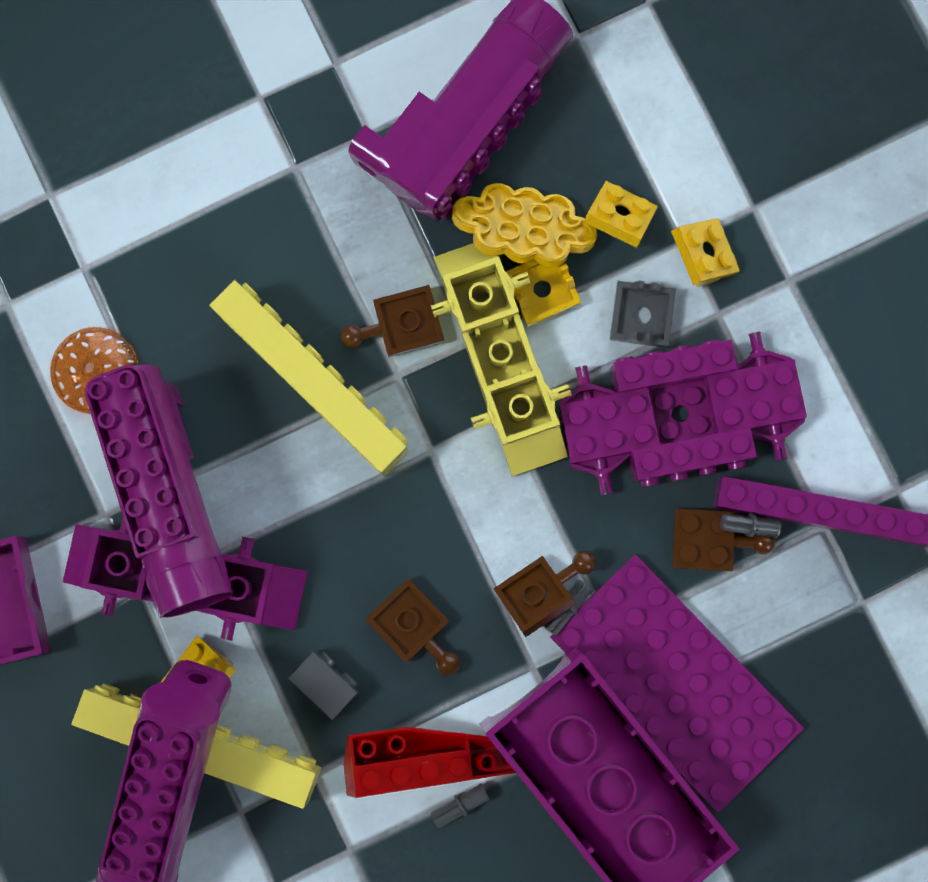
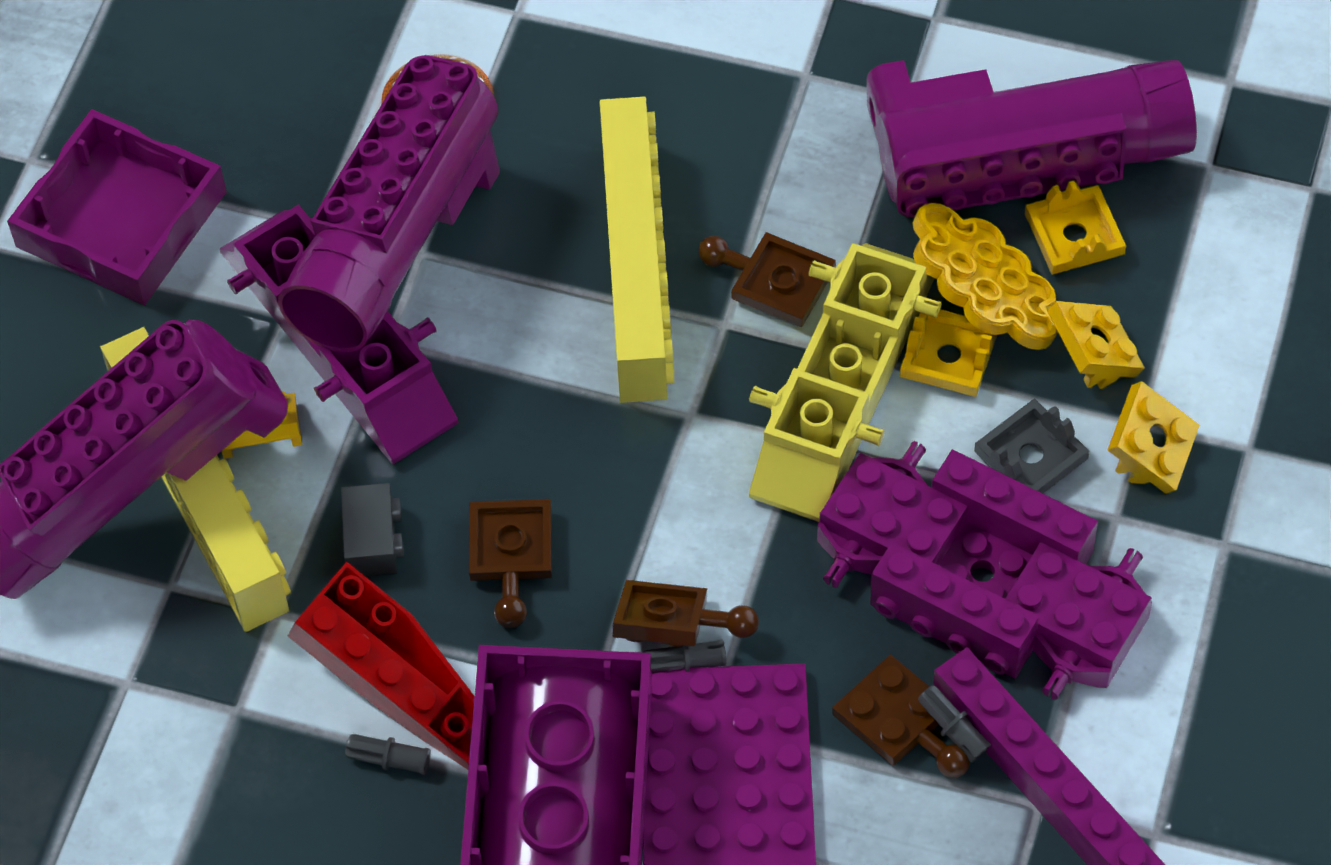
camera: 40 degrees right, 25 degrees down
none -> yellow piece [1025,180,1126,275]

